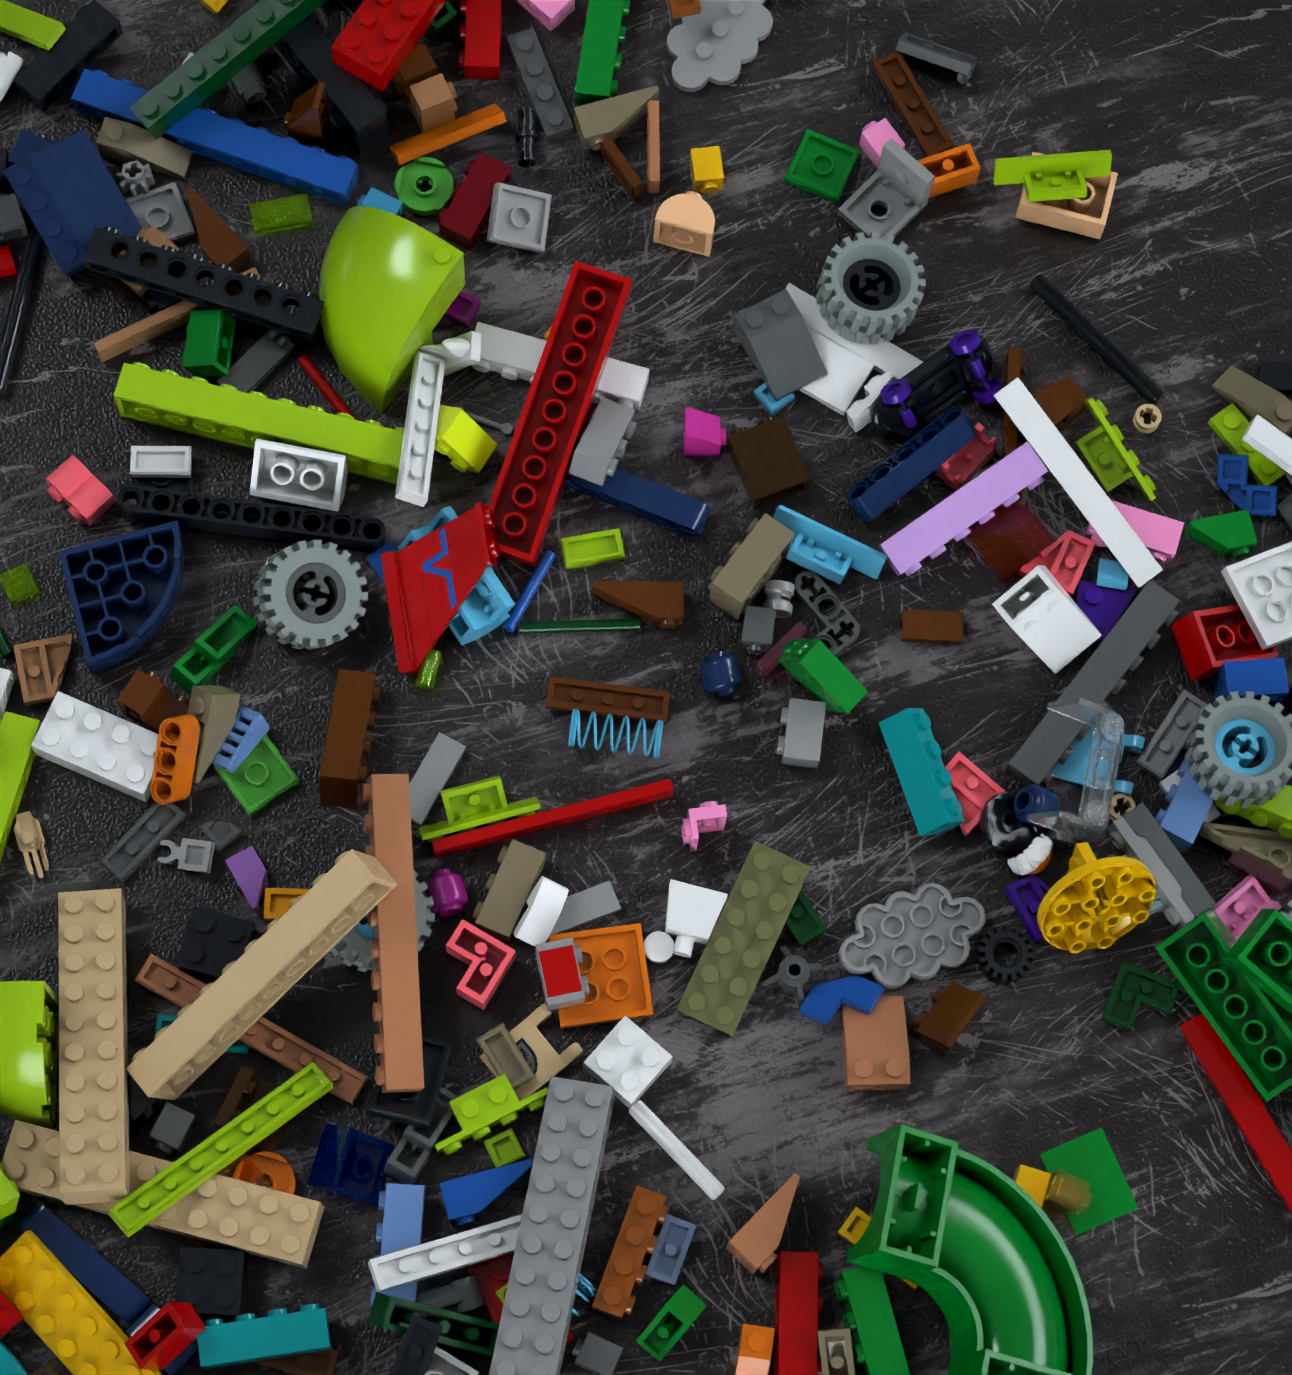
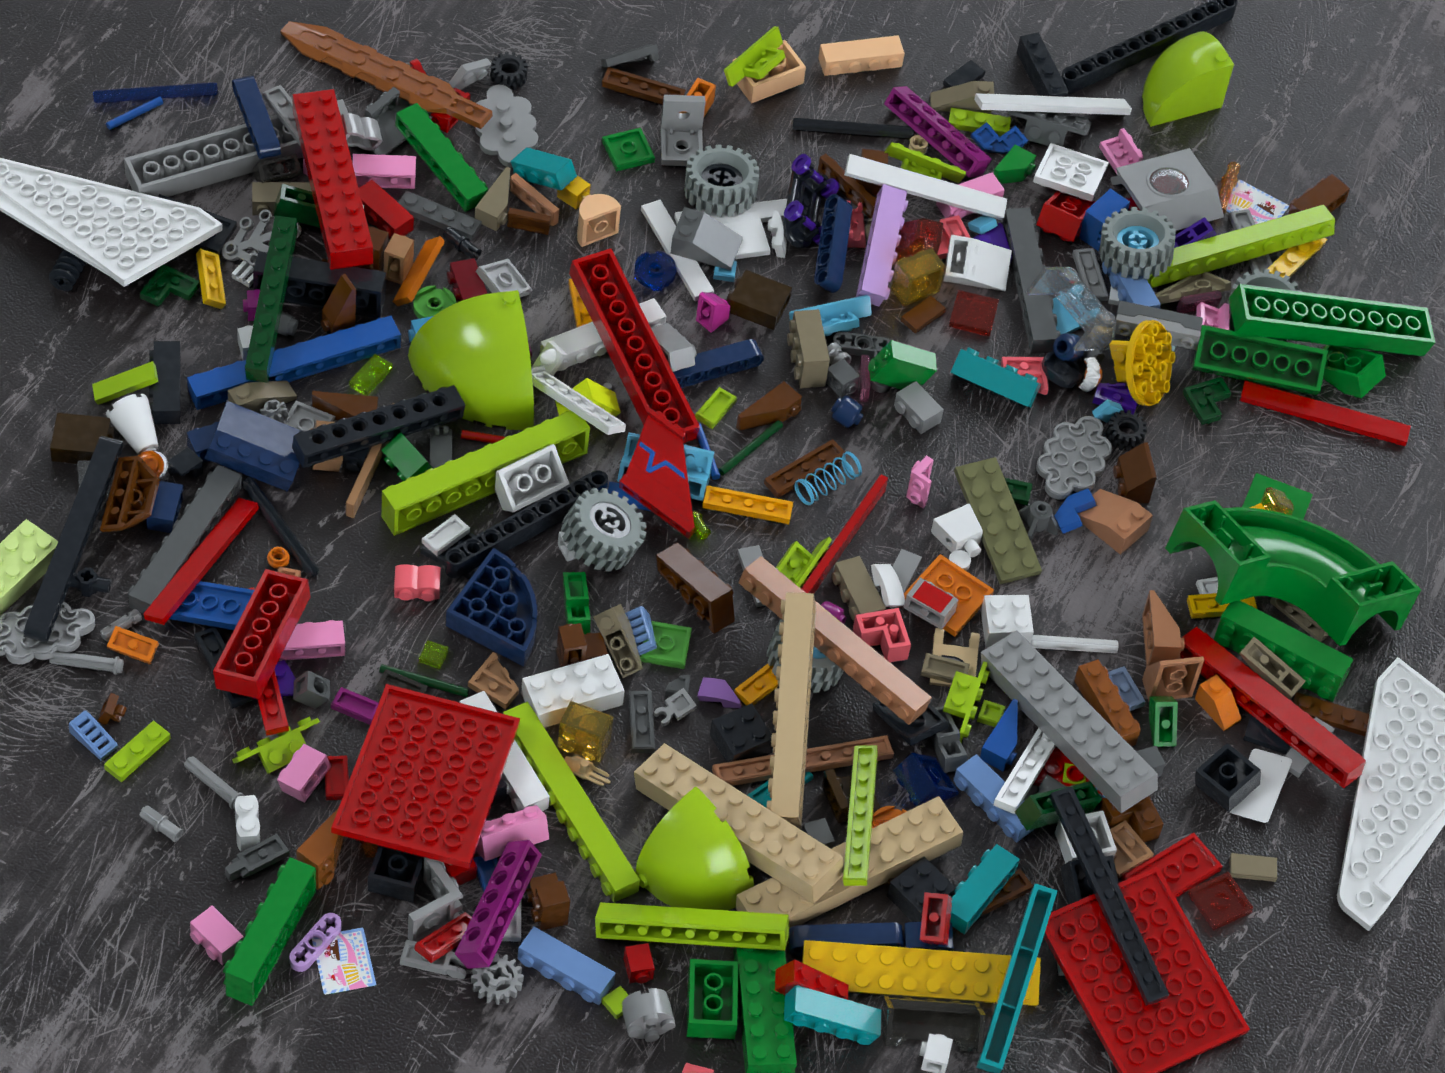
camera: 45 degrees left, 20 degrees down
orange beam [150,714,200,805] -> none
bright pink brick [859,118,905,170] -> none
none -> teal brick [510,147,577,190]
none -> clear yellow brick [558,701,613,762]
none -> clear blue plate [634,251,676,292]
none -> white tile [641,200,714,301]
none -> light orange plate [702,485,793,524]
none -> light nougat brick [819,35,905,76]
none -> magenta brick [884,86,992,178]
none -> clear yellow brick [891,248,945,306]
none -> clear red tile [949,290,999,337]
none -> medium azure tile [1093,399,1123,423]
none -> nougat slope [1142,656,1204,701]

